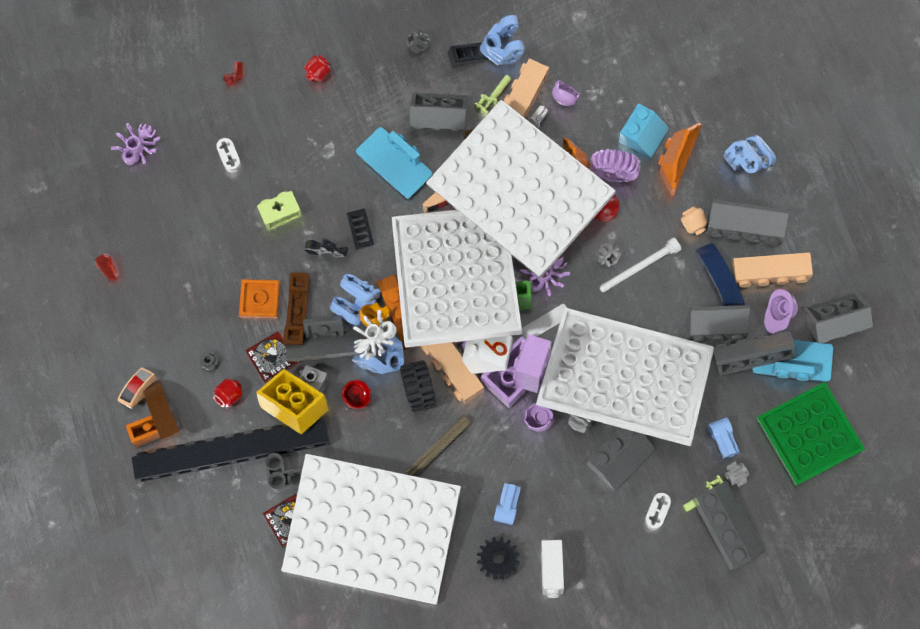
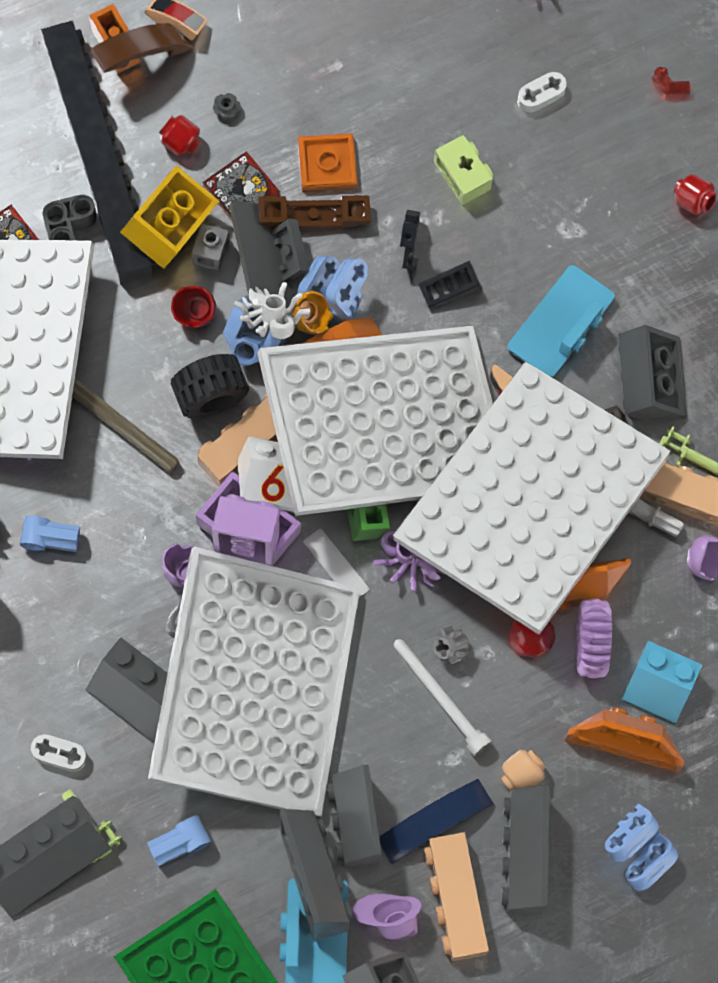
camera: 75 degrees right, 0 degrees up
light grey gear [724,461,749,487] -> none

